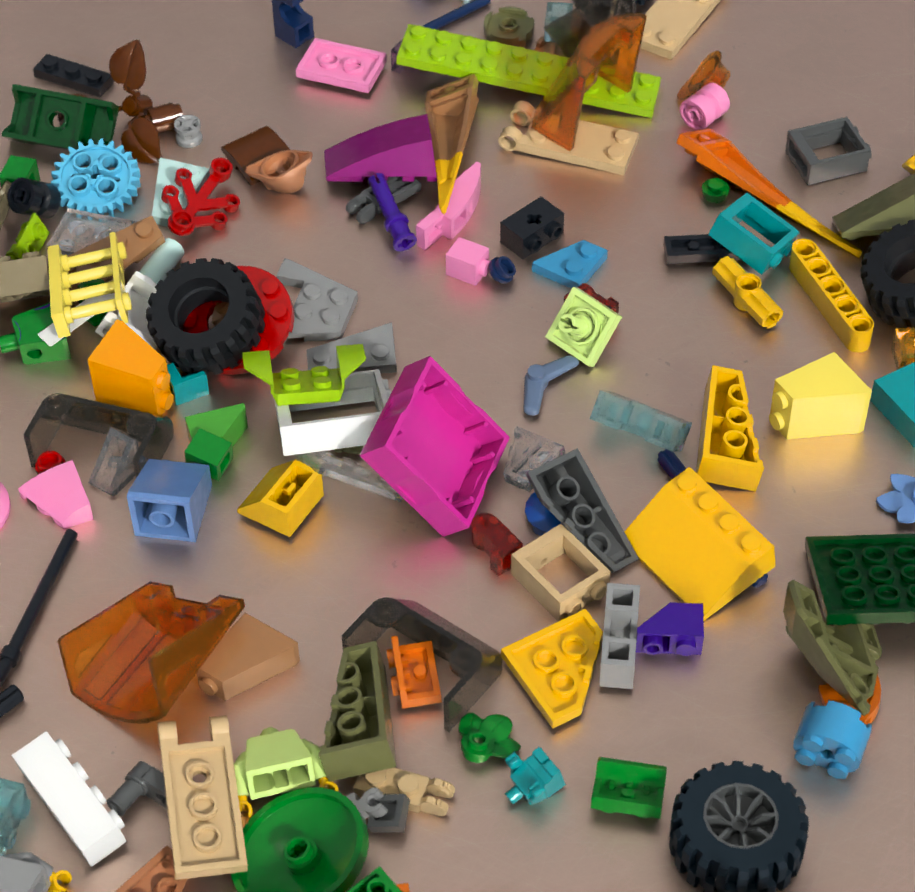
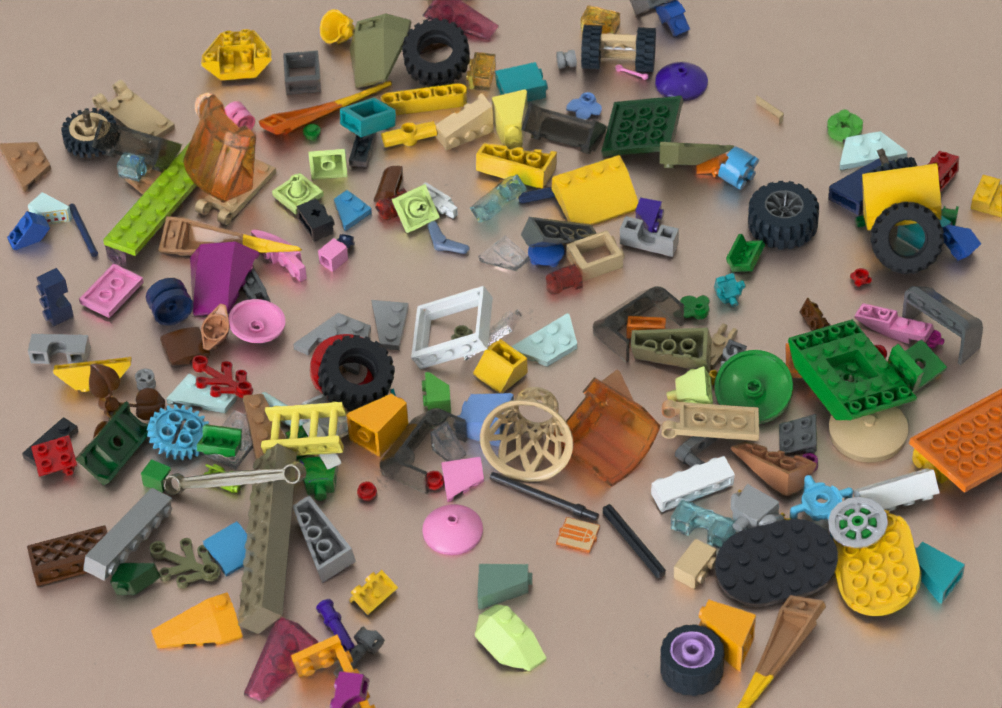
camera: 75 degrees left, 0 degrees up
black wheel [7,178,61,219] -> none
reddish brown brick [143,103,183,134] -> none
green panel [184,429,233,482] -> none
lime piece [242,344,366,406] -> none
dark pink tile [359,356,510,537] -> none
dark purple pin [368,173,417,251] -> none
olive plate [484,7,534,48] -> none
yellow plate [501,609,603,729] -> none
none -> light grey arch [28,334,91,364]
none -> red hinge [31,435,77,477]
none -> yellow wedge [53,356,132,392]
none -> dark blue wheel [145,278,194,326]
none -> green bracket [197,424,242,457]
none -> yellow wedge [201,29,272,80]
none -> bright pink dish [228,299,285,343]
none -> yellowish green plate [272,173,324,214]
none -> yellowish green slope [308,149,348,180]
none -> red plate [357,481,377,501]
none -> reddish brown brick [374,166,404,204]
none -> white hinge [422,182,458,219]
none -> tan wedge [436,93,494,151]
none -> tan piece [480,387,573,482]
none -> light aqua wing [511,313,577,367]
none -> clear smoke windscreen [521,102,607,154]

